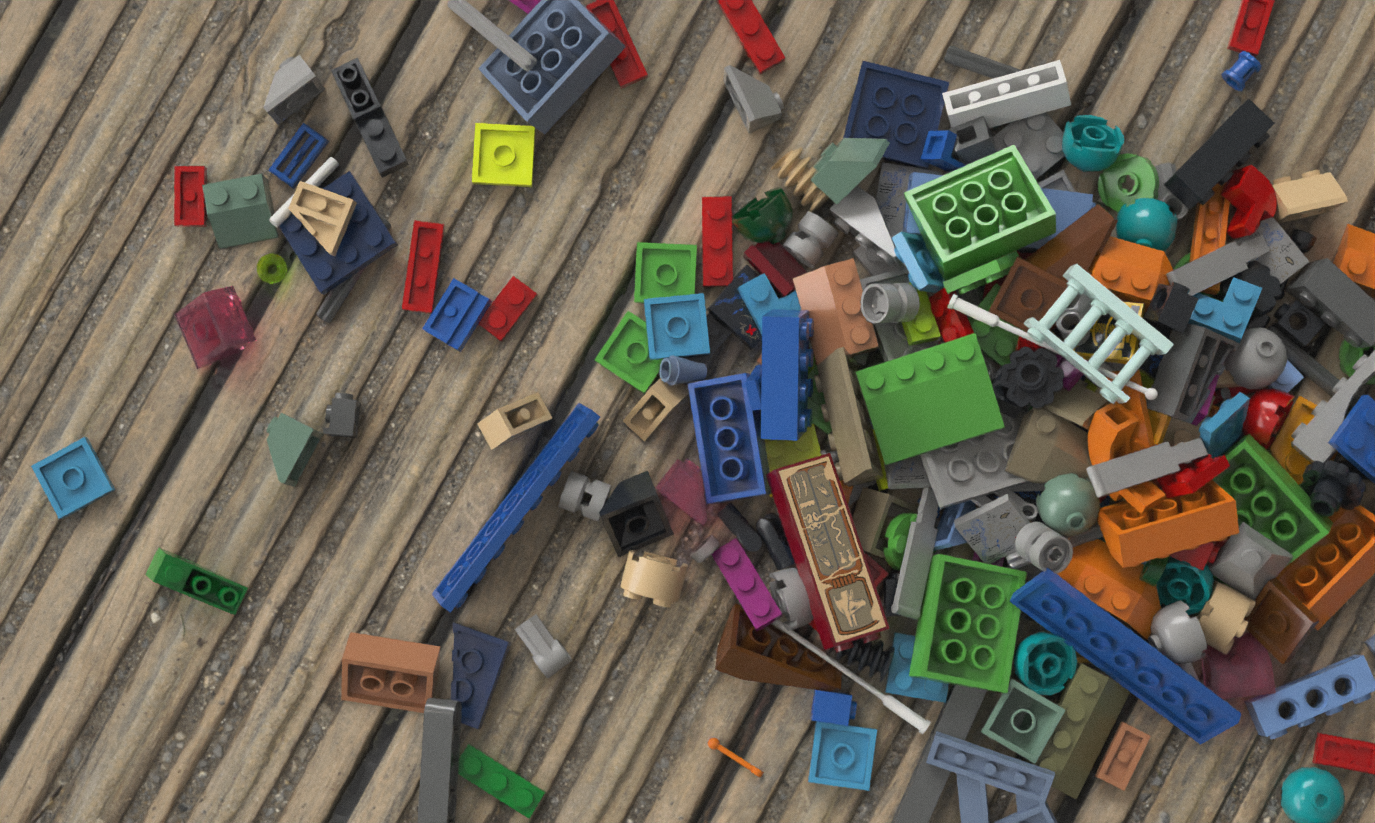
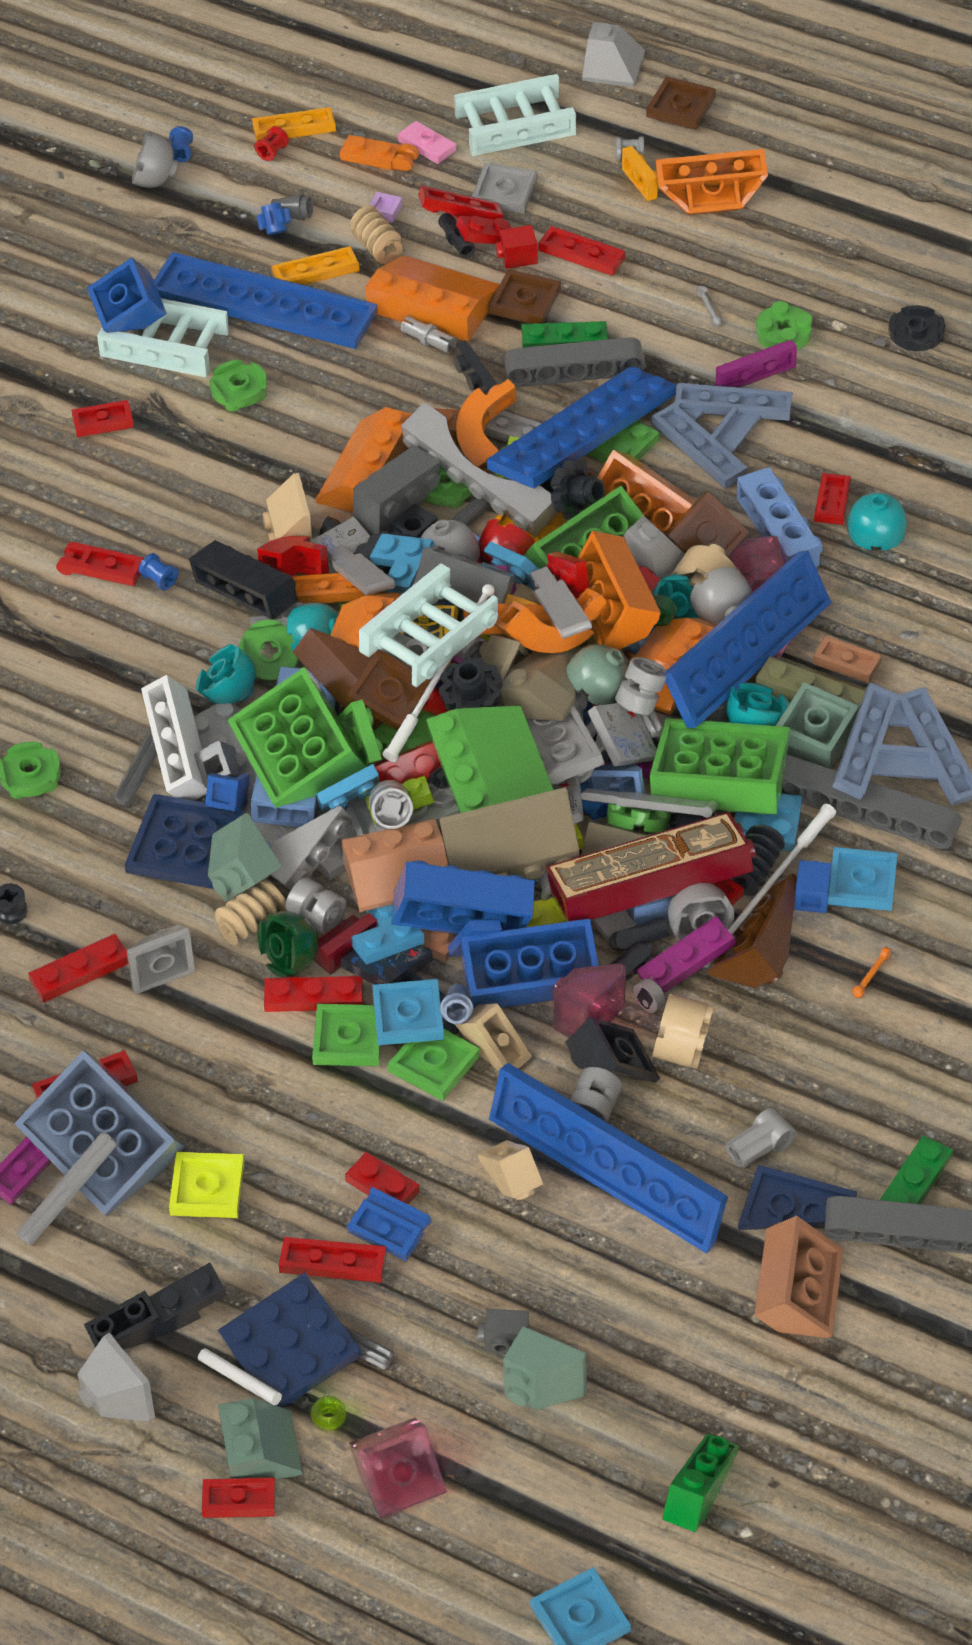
camera: 90 degrees left, 35 degrees down
blue tile [268,123,329,189] -> none
tan wing [288,181,357,256] -> none
black brick [1144,282,1199,333] -> none

